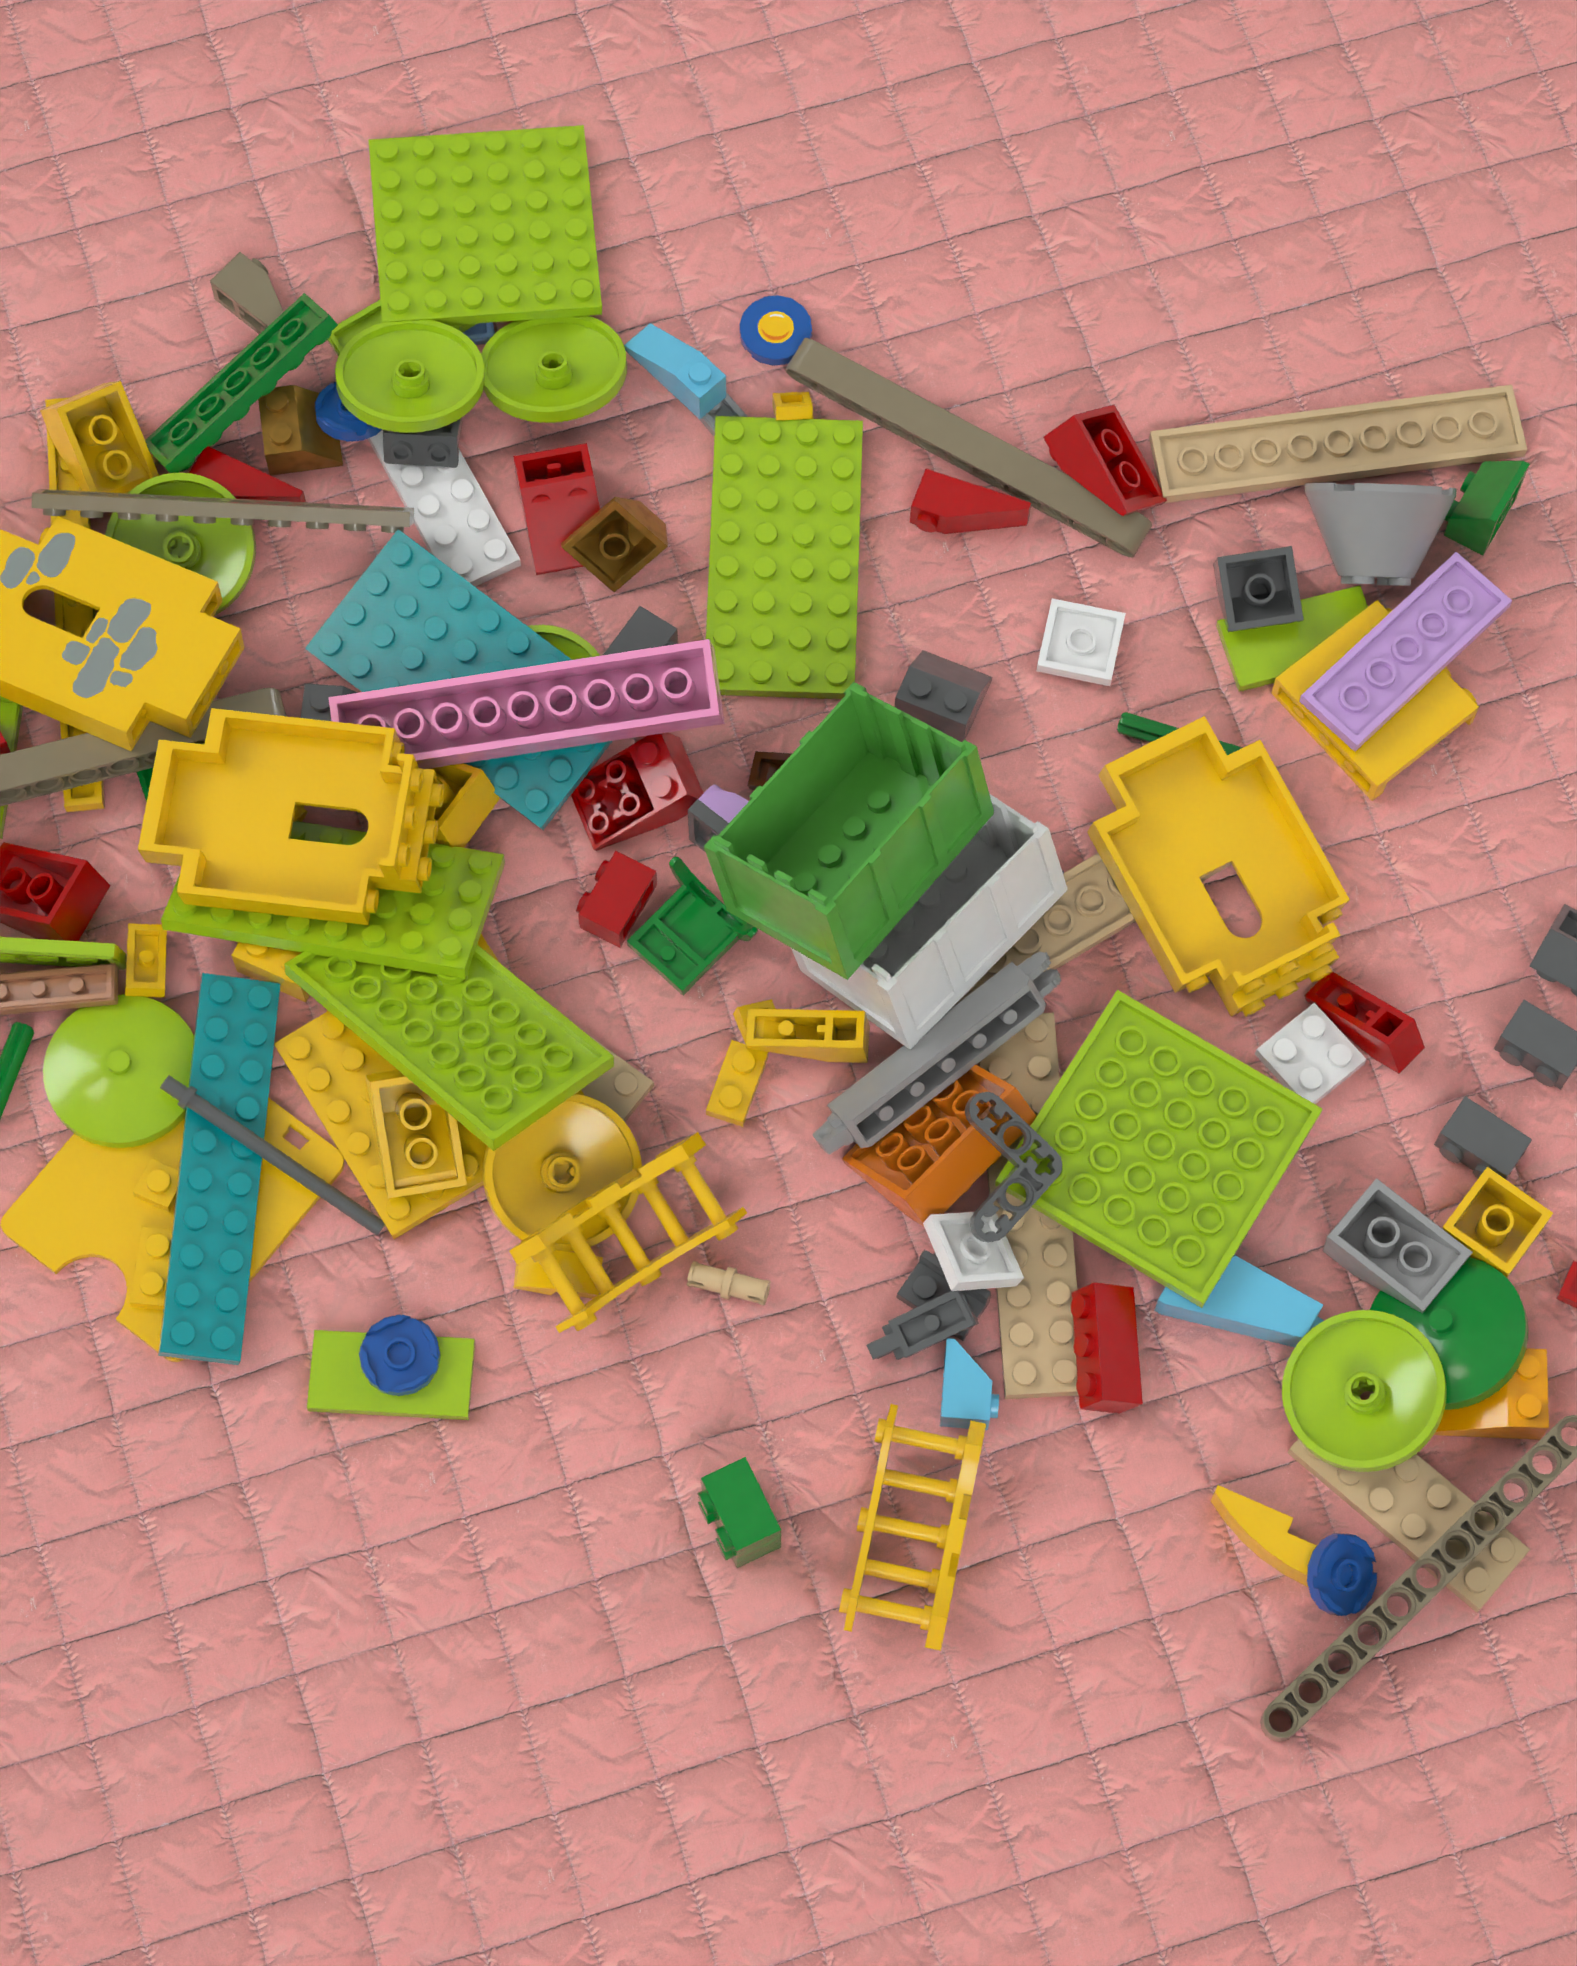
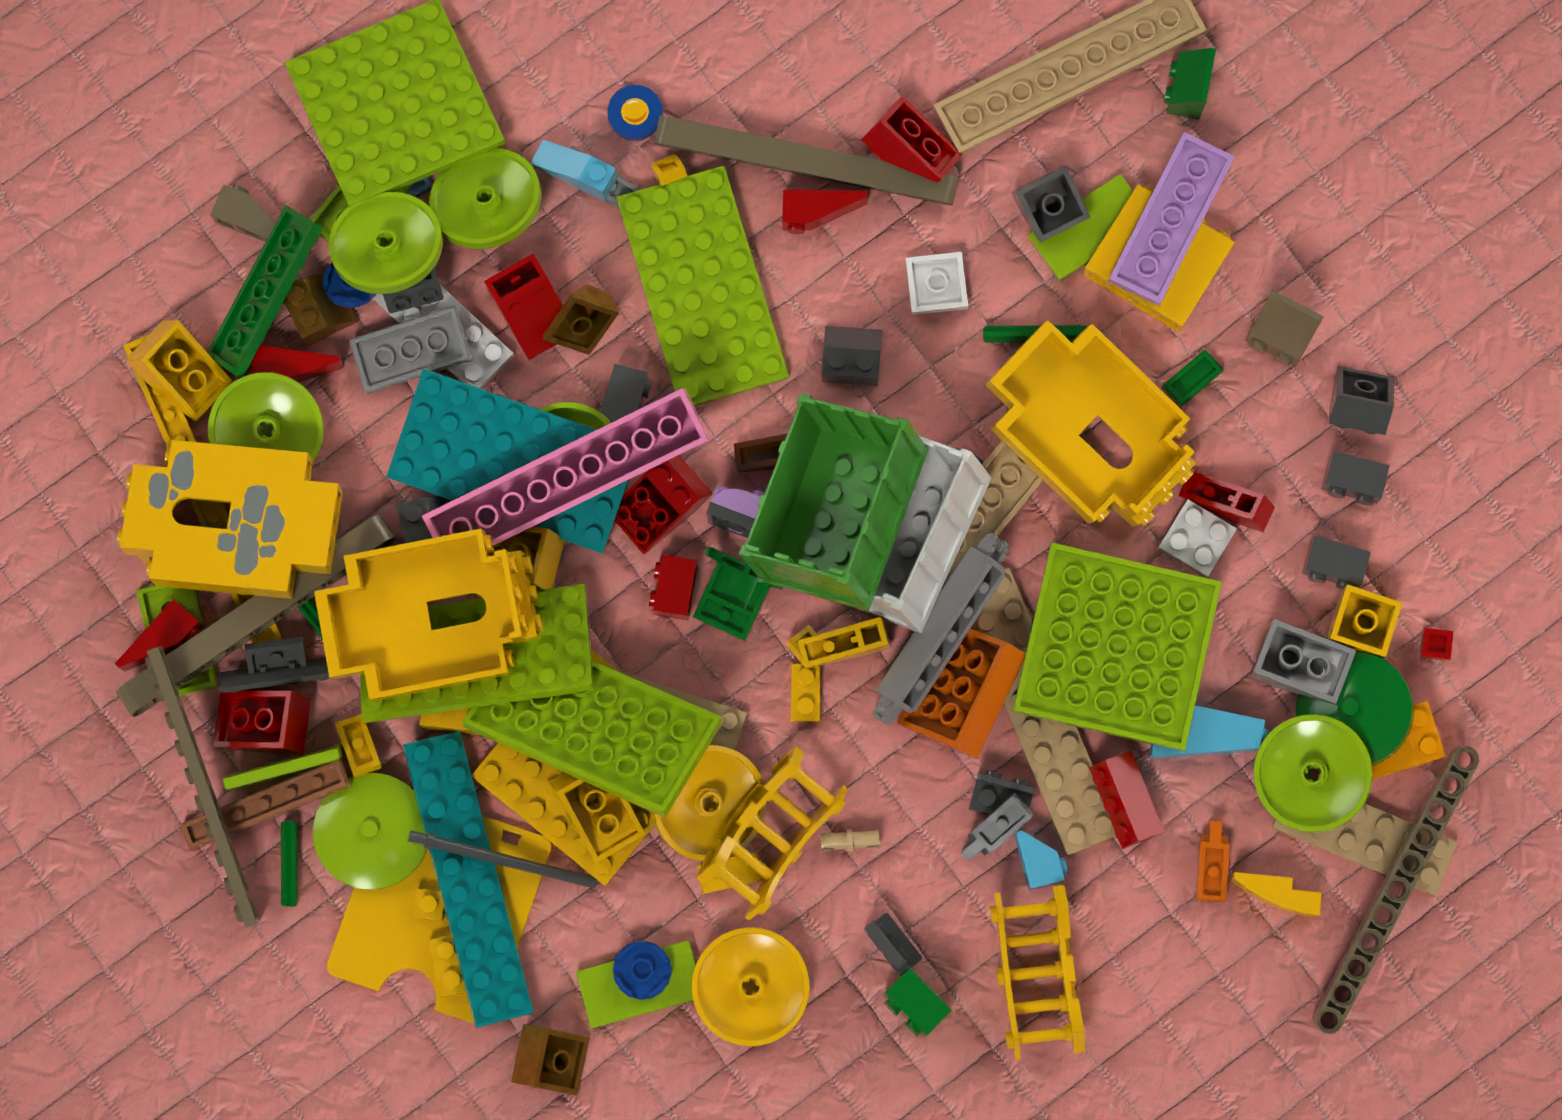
camera: 15 degrees left, 10 degrees up
dark tan plate [32,489,414,533] -> none
white plate [923,1212,1024,1291] -> none
dark grey beam [965,1092,1062,1243] -> none
light grey cone [1304,483,1457,586] -> none
blue tile [1307,1533,1377,1616] -> none
none -> dark grey bracket [220,637,329,693]
none -> light grey tile [349,305,473,394]
none -> pearl gold slope [511,1024,589,1096]
none -> yellow dish [692,927,810,1047]
none -> dark grey bracket [864,913,922,976]
none -> green tile [1161,350,1224,408]
none -> orange hinge [1195,820,1230,903]
none -> dark tan slope [1245,290,1324,367]

